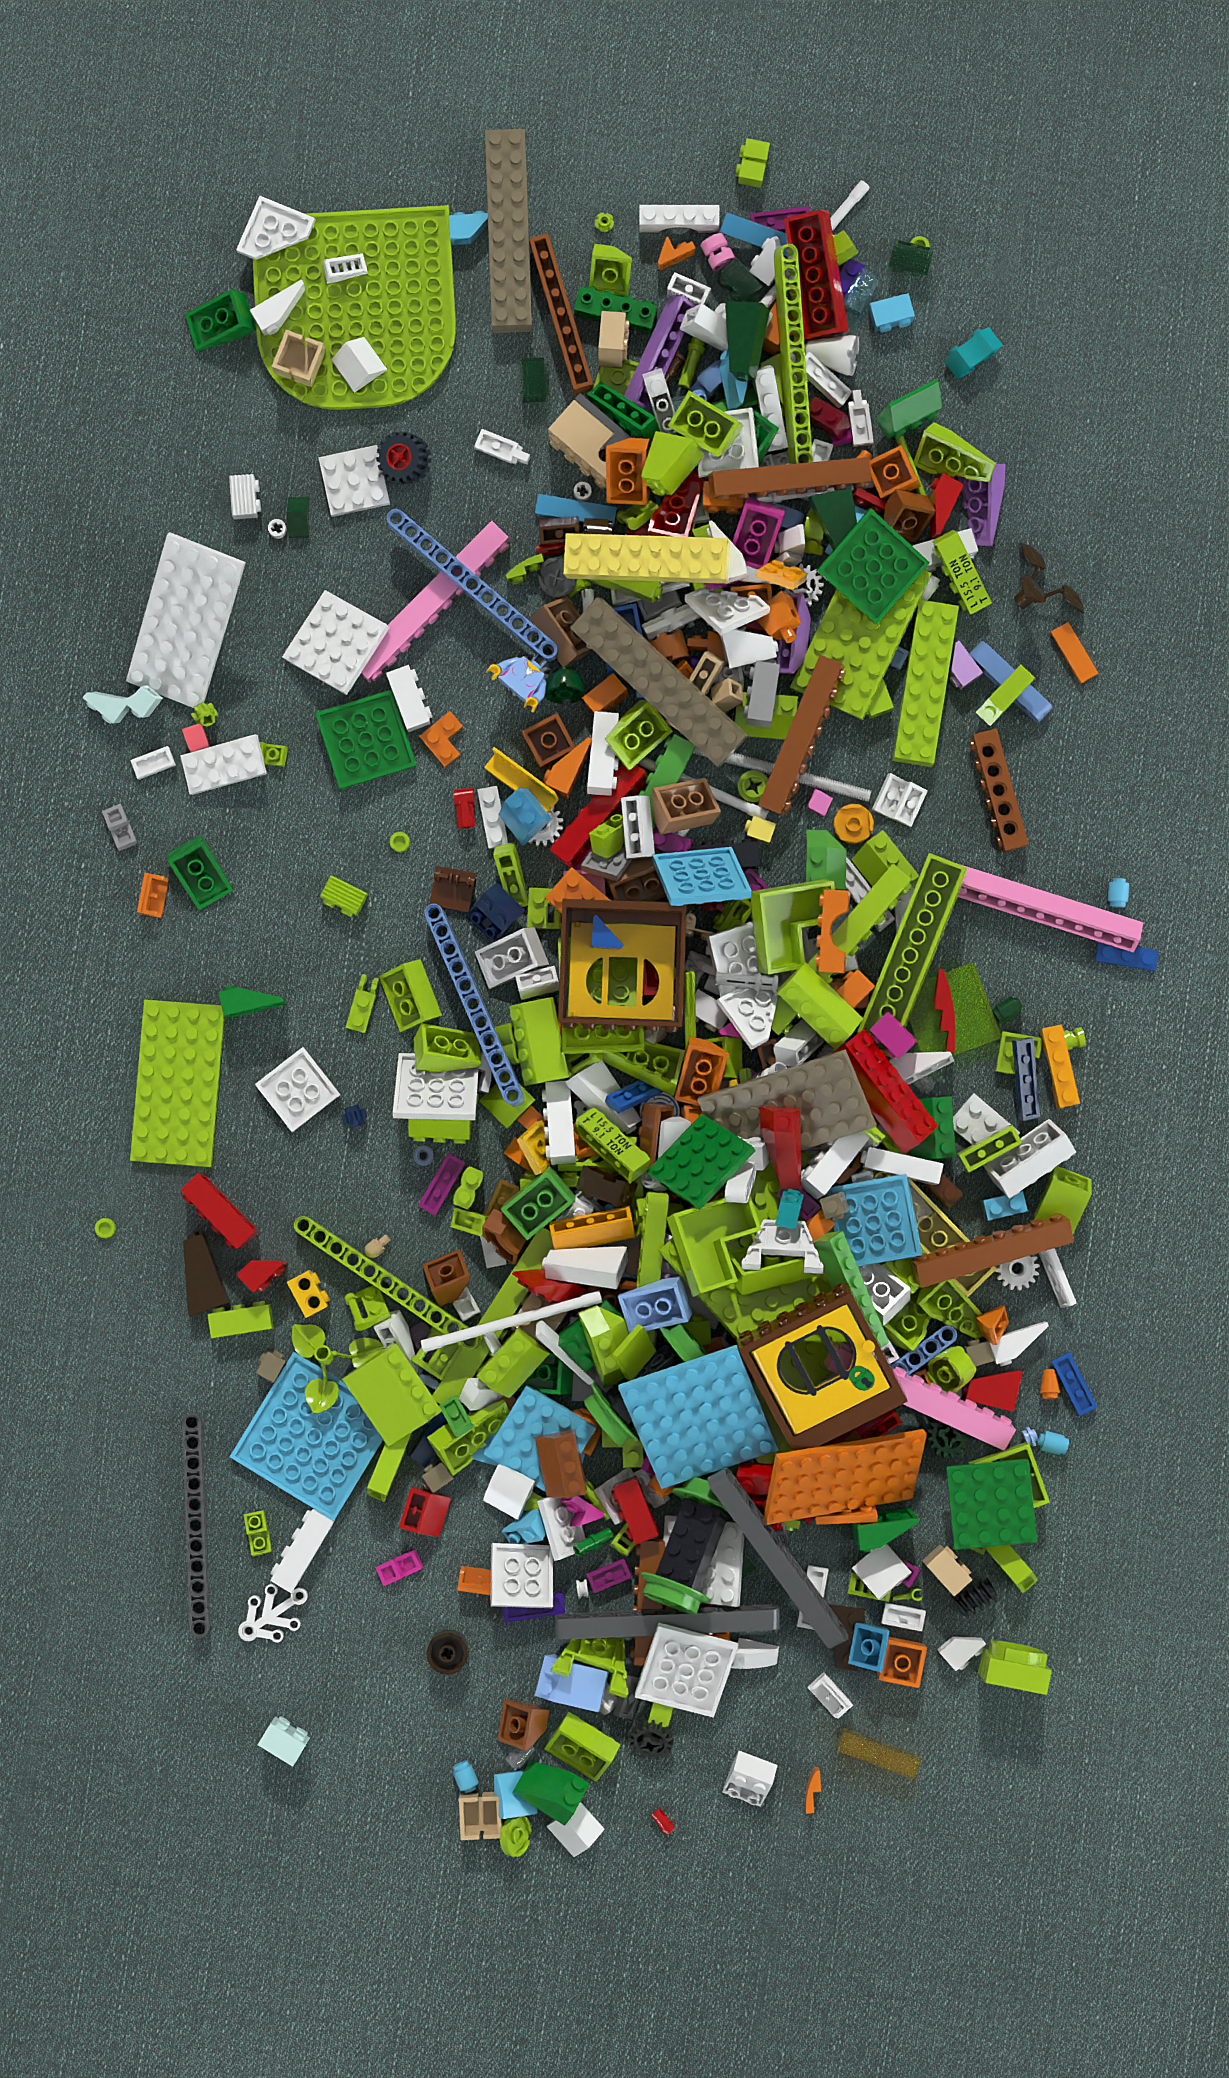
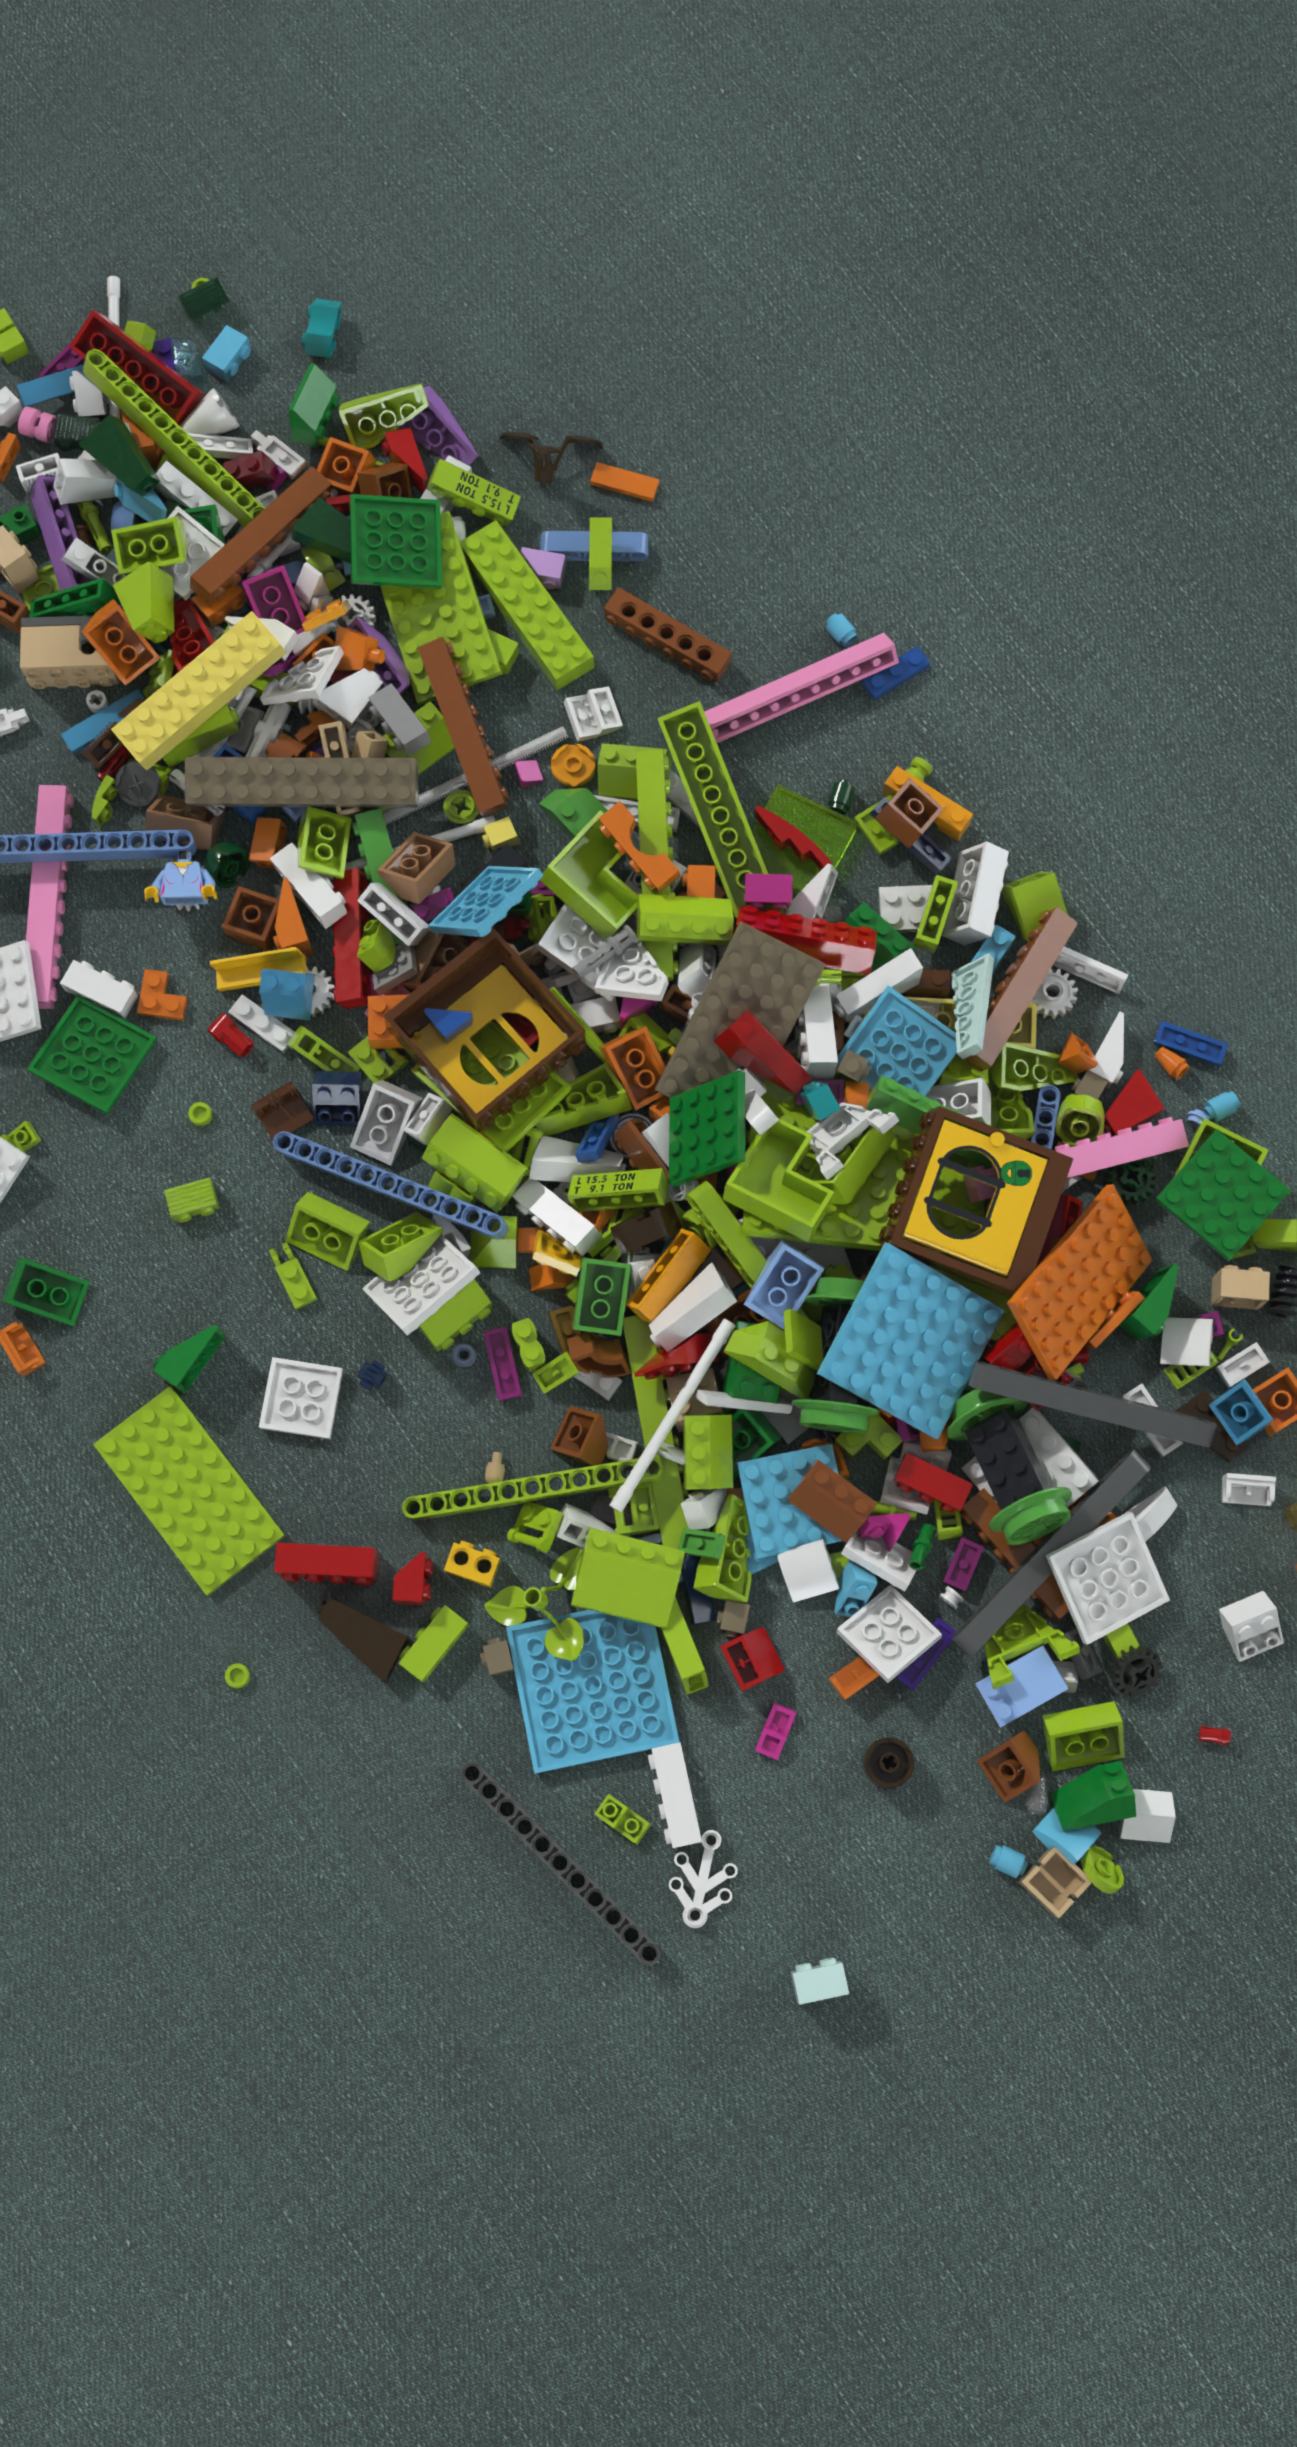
camera: 40 degrees left, 10 degrees down
none -> dark orange brick [875,778,944,848]
none -> light aqua wing [951,953,994,1060]

